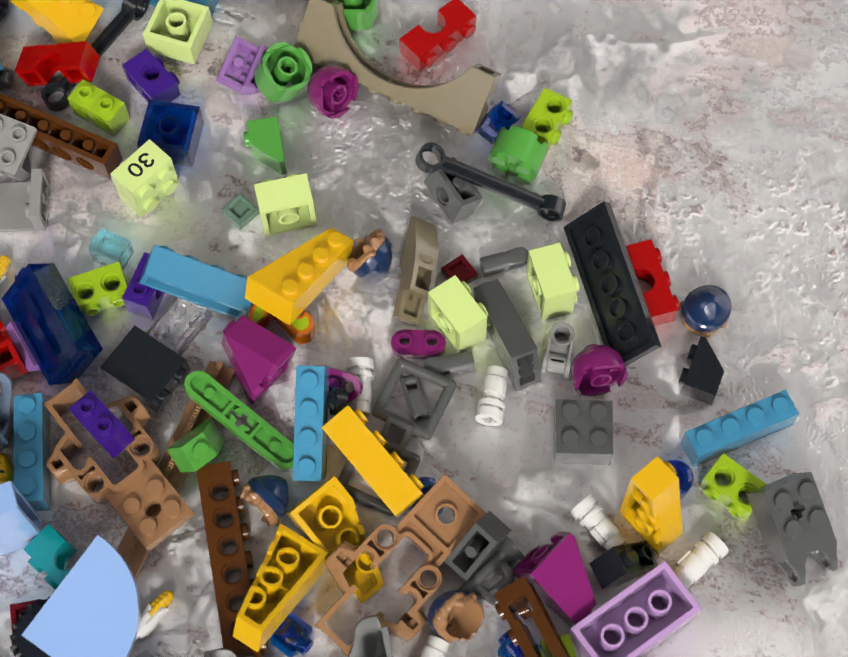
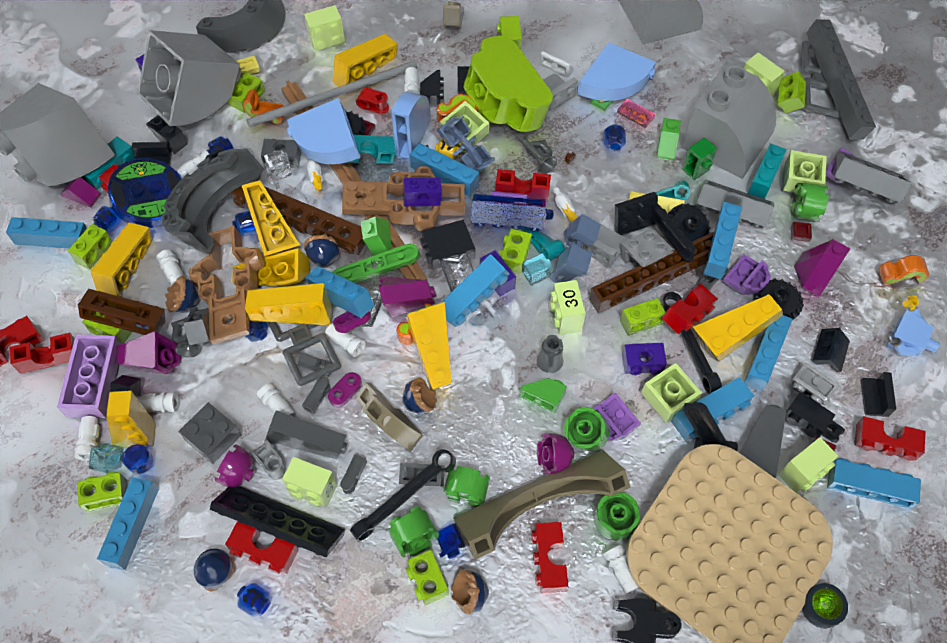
camera: 125 degrees right, 5 degrees down
clear blue brick [137,99,204,167] -> none
sand green tile [221,193,260,230] -> none
yellowish green brick [254,173,317,237] -> none
black tile [326,387,348,416] -> none
yellowish green brick [428,275,488,353] -> none
dark red tile [441,254,478,284] -> none
black slope [678,336,724,405] -> none
dark grey brick [746,472,838,586] -> none
none -> clear light blue brick [88,443,124,473]
none -> clear blue head [237,583,271,617]
none -> bright green brick [444,466,490,507]
none -> medium nougat hair [451,570,489,615]
none -> teal piece [520,225,565,262]
none -> dark grey plant [537,335,564,373]
none -> sand blue piece [550,214,601,283]

